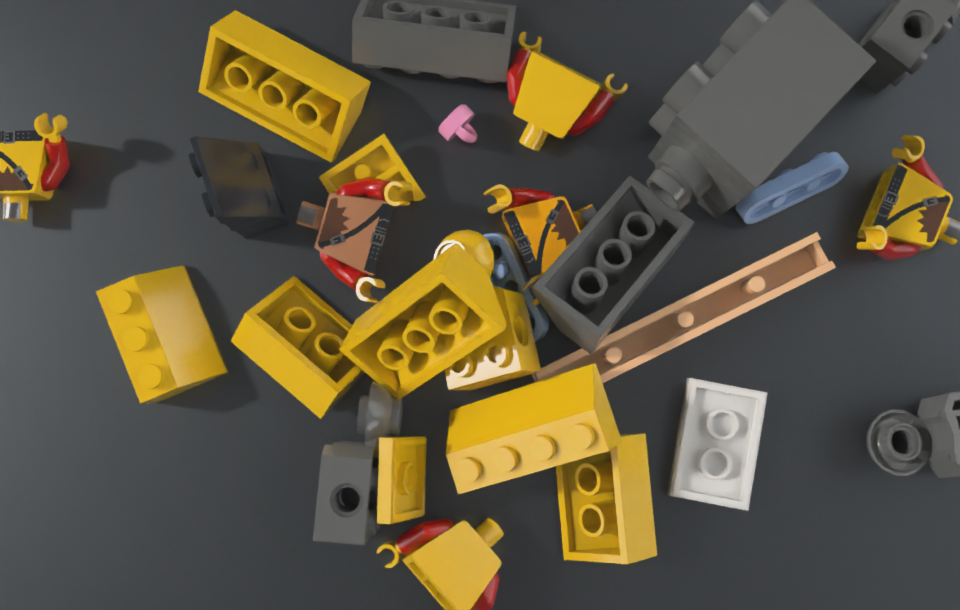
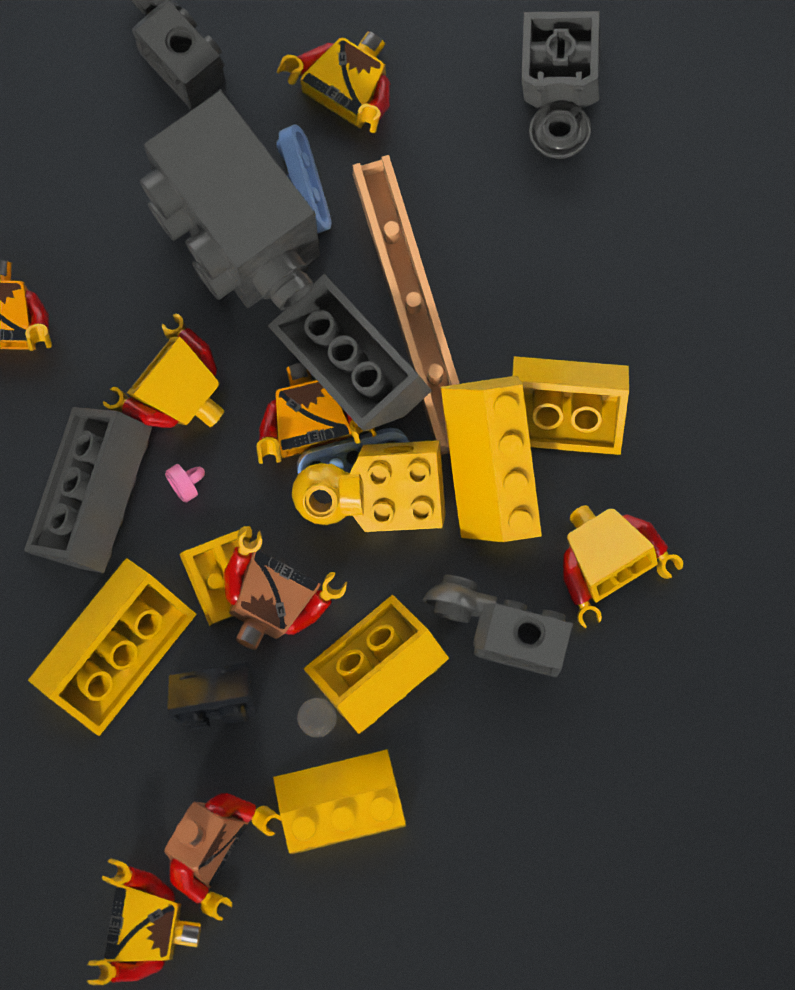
camera: 80 degrees left, 5 degrees down
yellow slope [339,242,507,399] -> none
yellow tile [377,436,427,524] -> none
white tile [667,378,768,511] -> none
none -> torso [164,793,281,921]
none -> clear plate [297,698,337,737]

